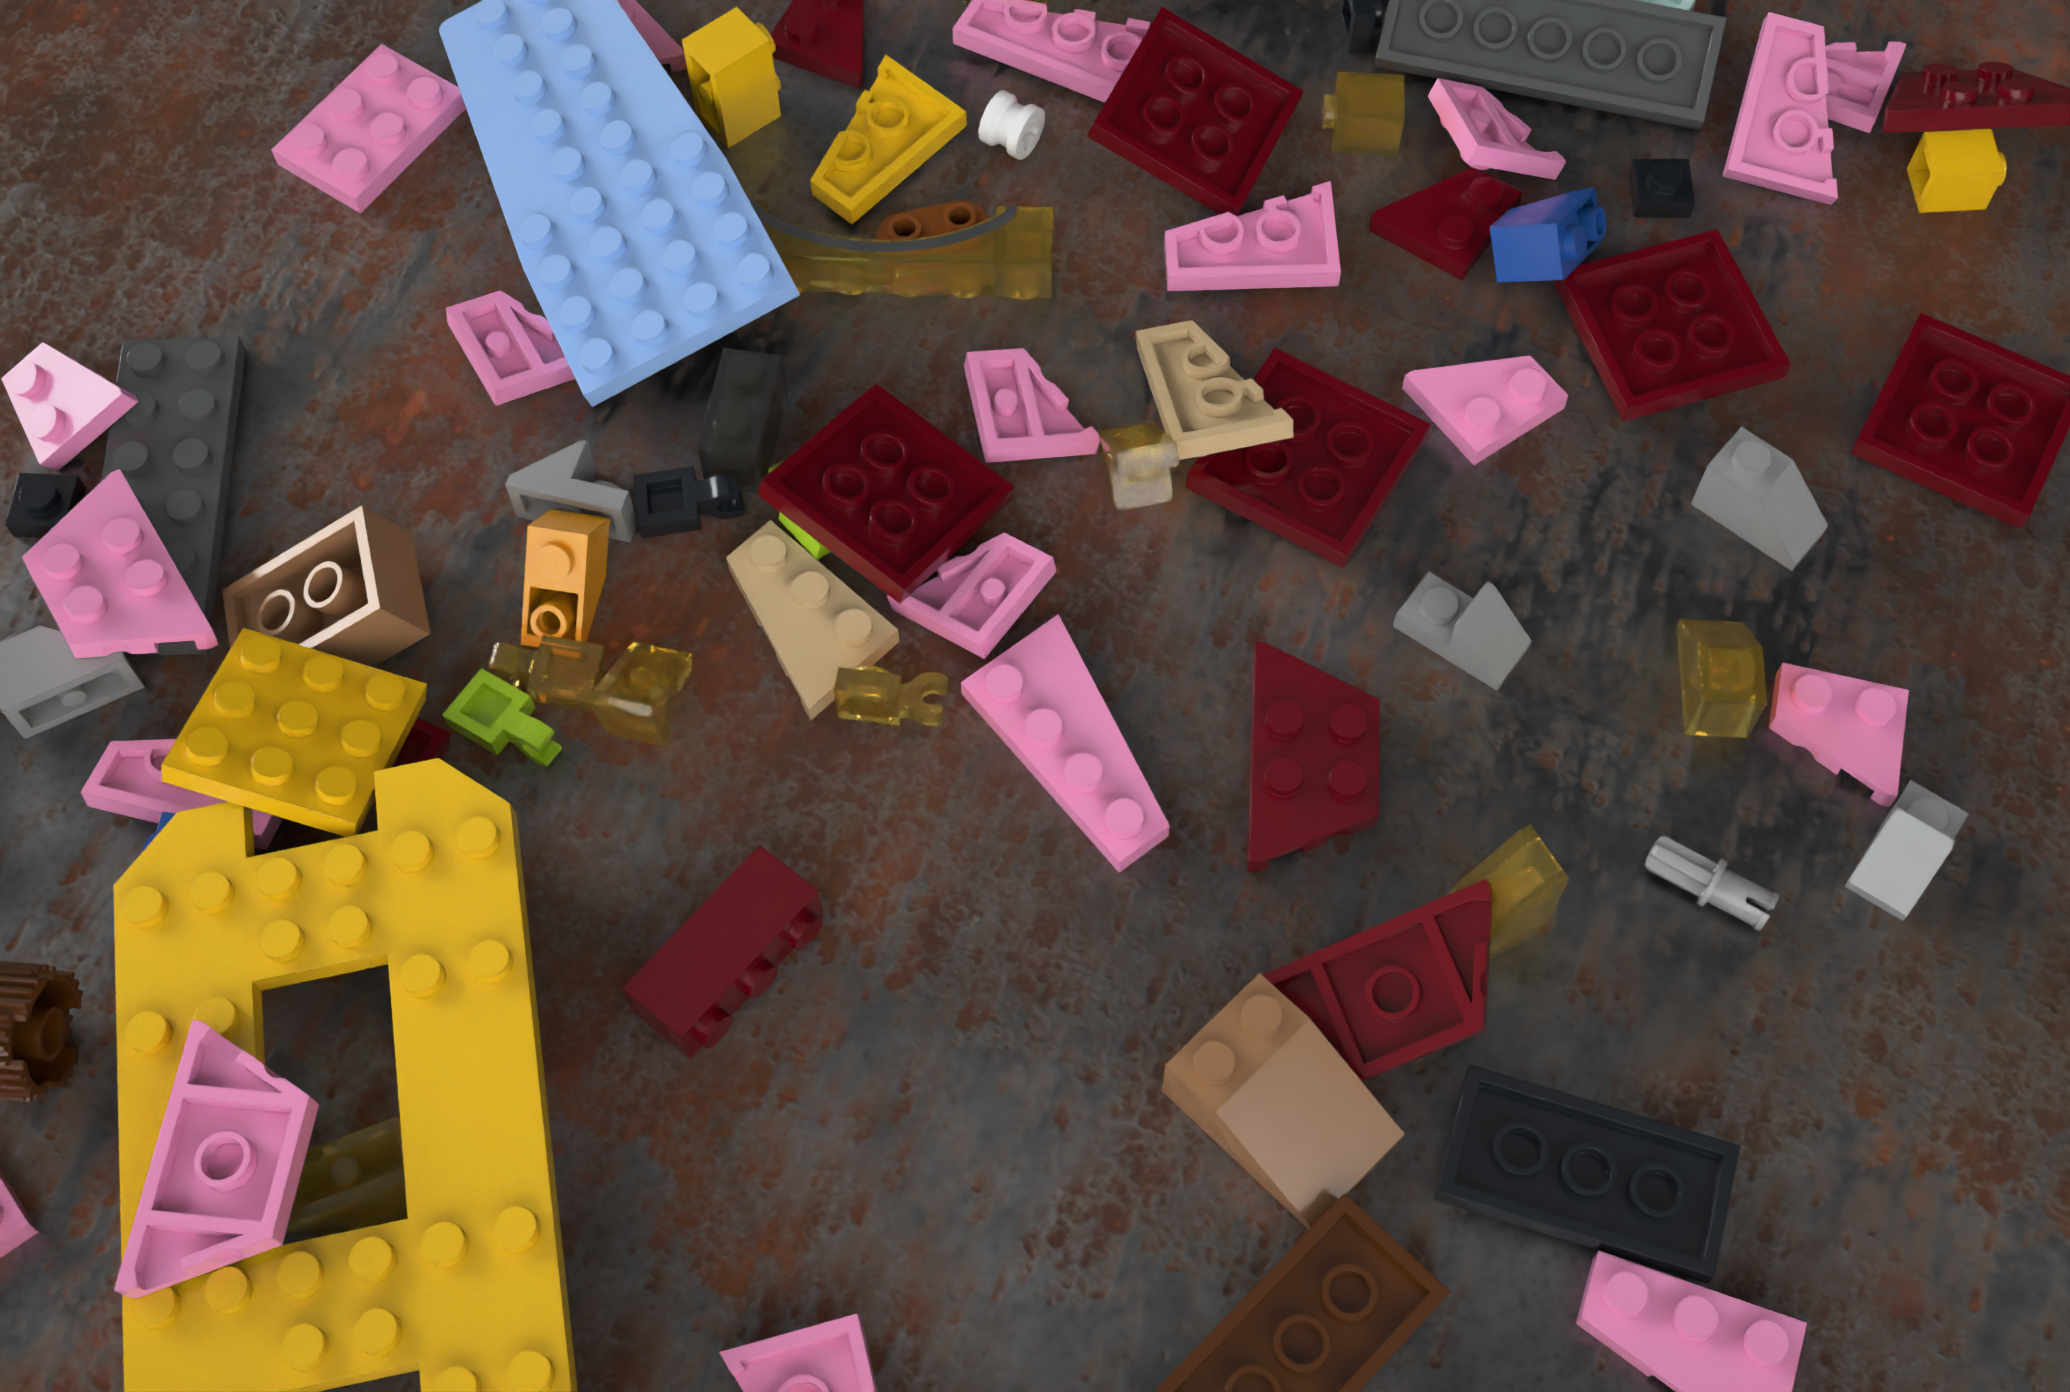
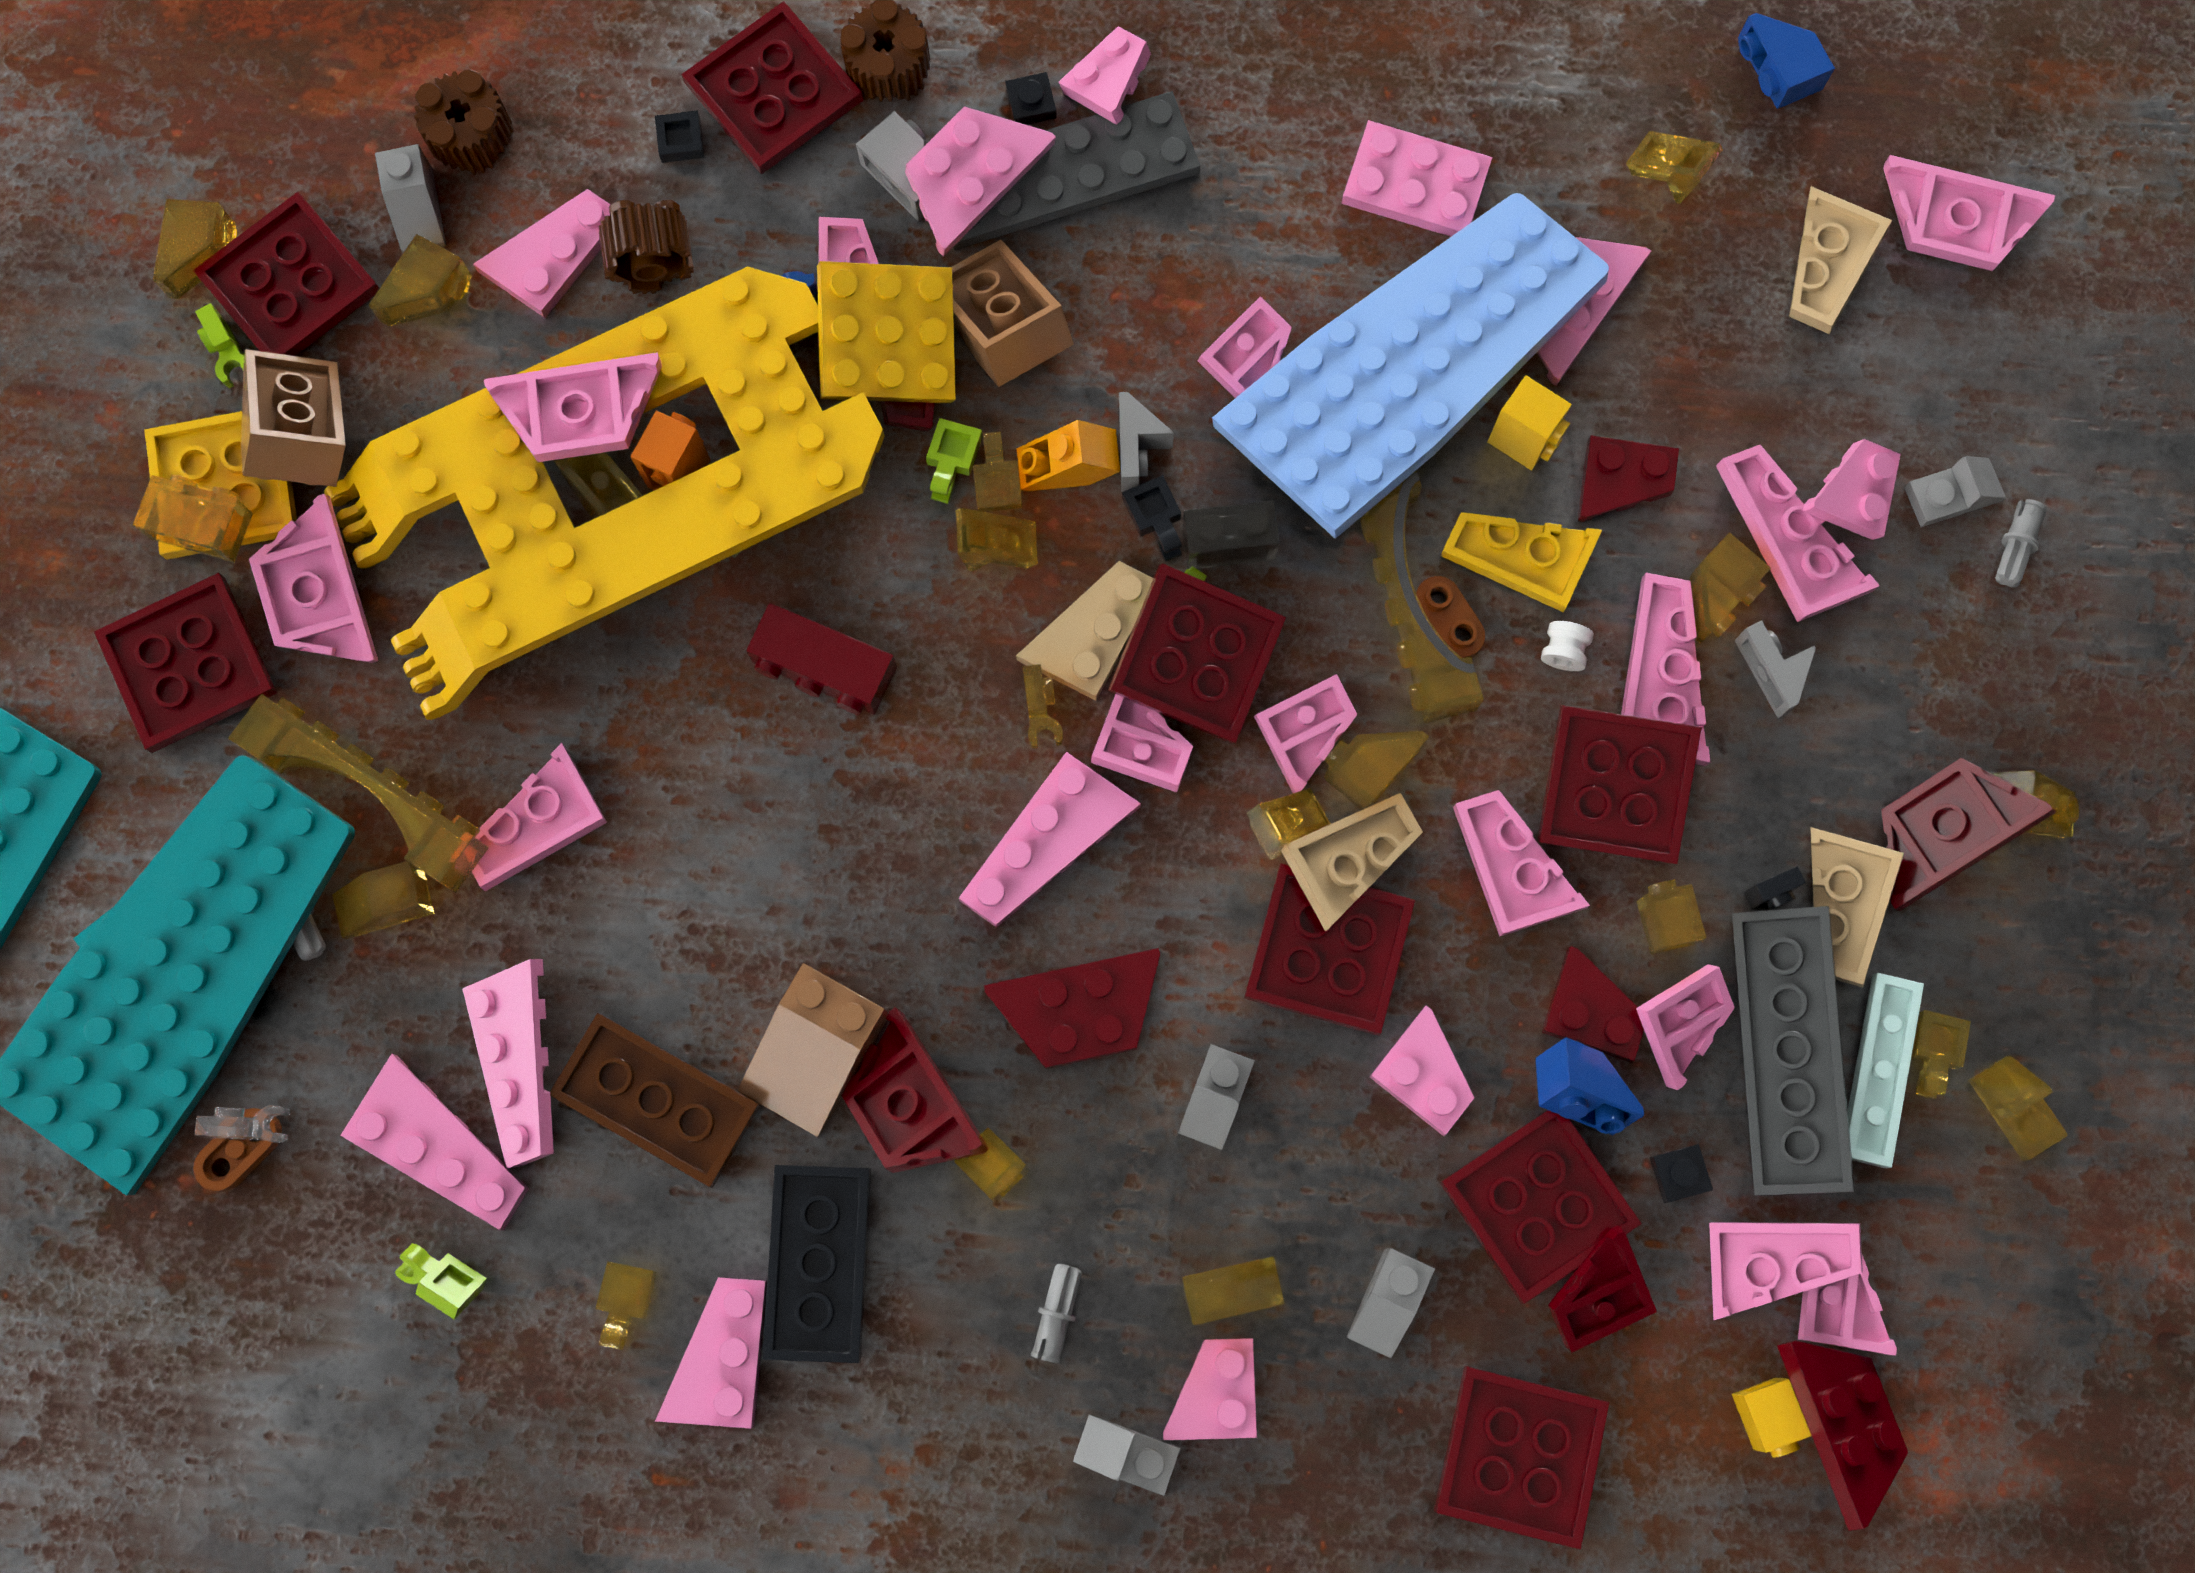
camera: 75 degrees right, 15 degrees up
none -> orange brick [630,410,711,490]
none -> clear yellow slope [1324,731,1429,810]
none -> dark red wing [1548,1225,1657,1353]

